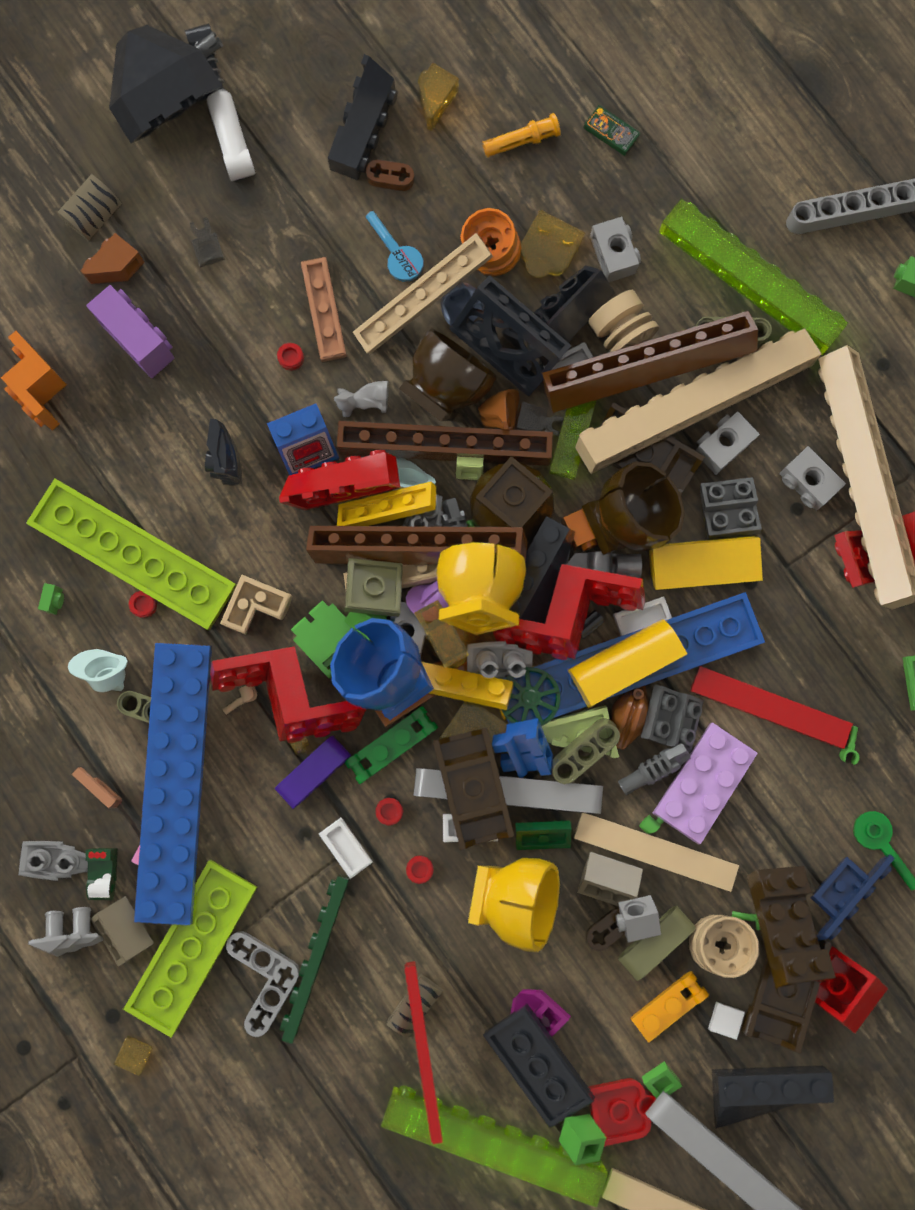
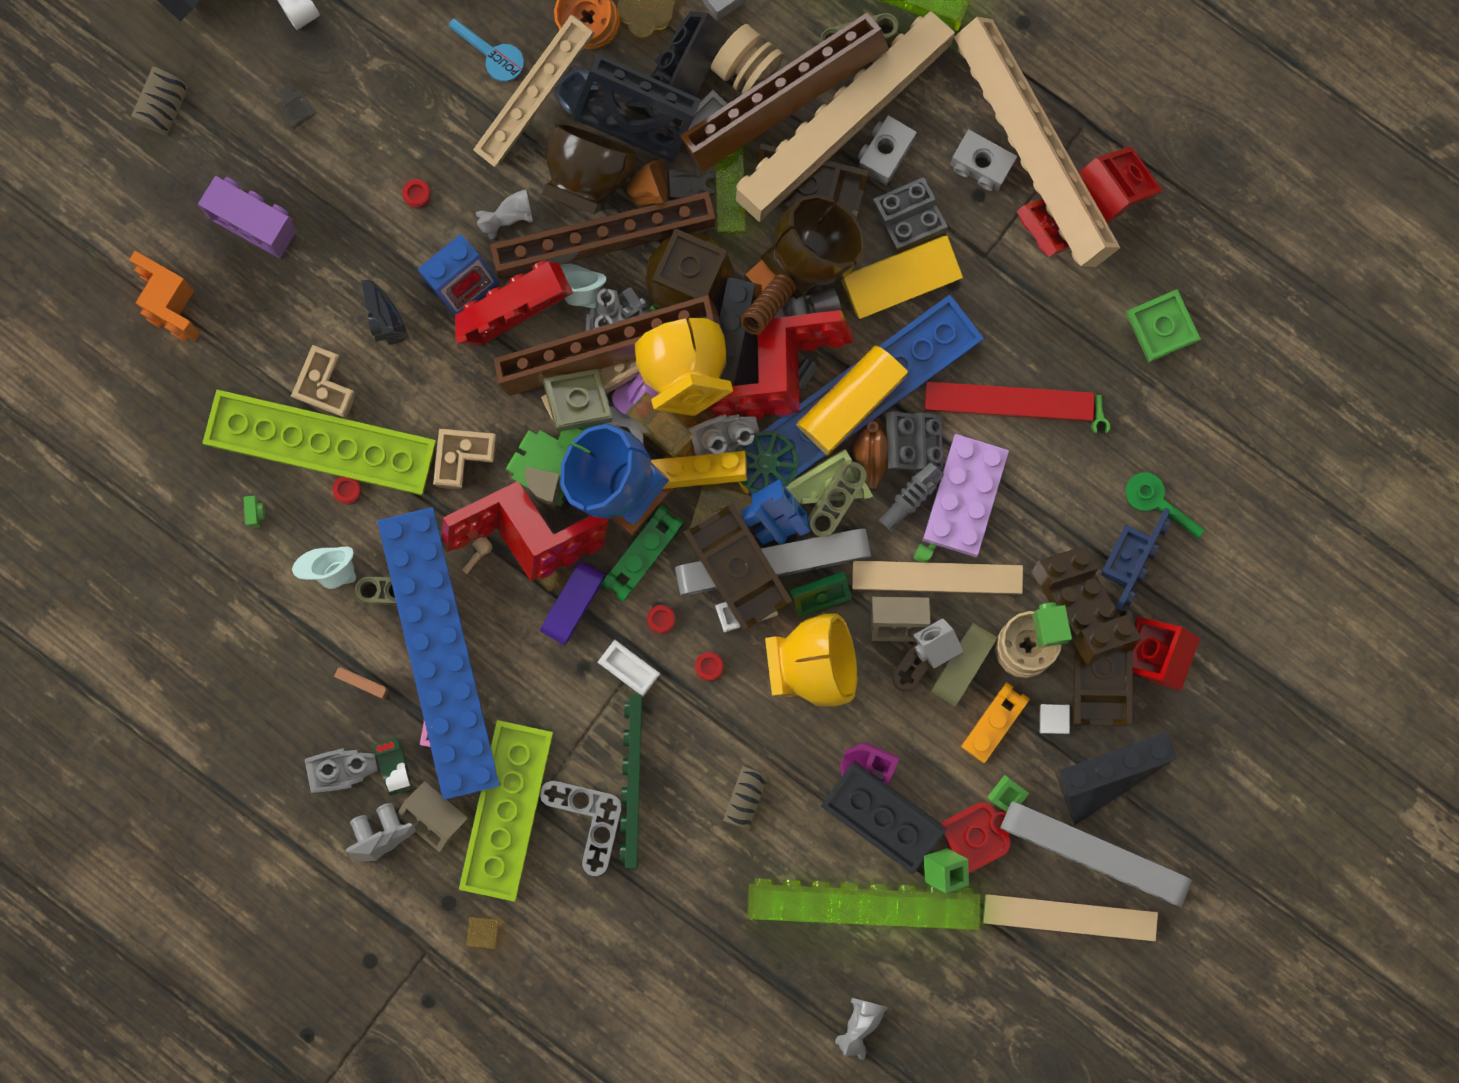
camera: 20 degrees left, 0 degrees up
dark orange slope [80,233,144,284] -> none
nougat tile [301,257,347,362] -> none
yellow plate [337,481,436,526] -> none
red tile [404,961,443,1144] -> none
yellowish green tile [456,456,484,480] -> none
white tile [613,597,672,636] -> none
none -> tan brick [291,345,355,418]
none -> dark tan brick [525,467,561,510]
none -> reddish brown piece [741,274,796,335]
none -> bright green brick [1032,602,1072,648]

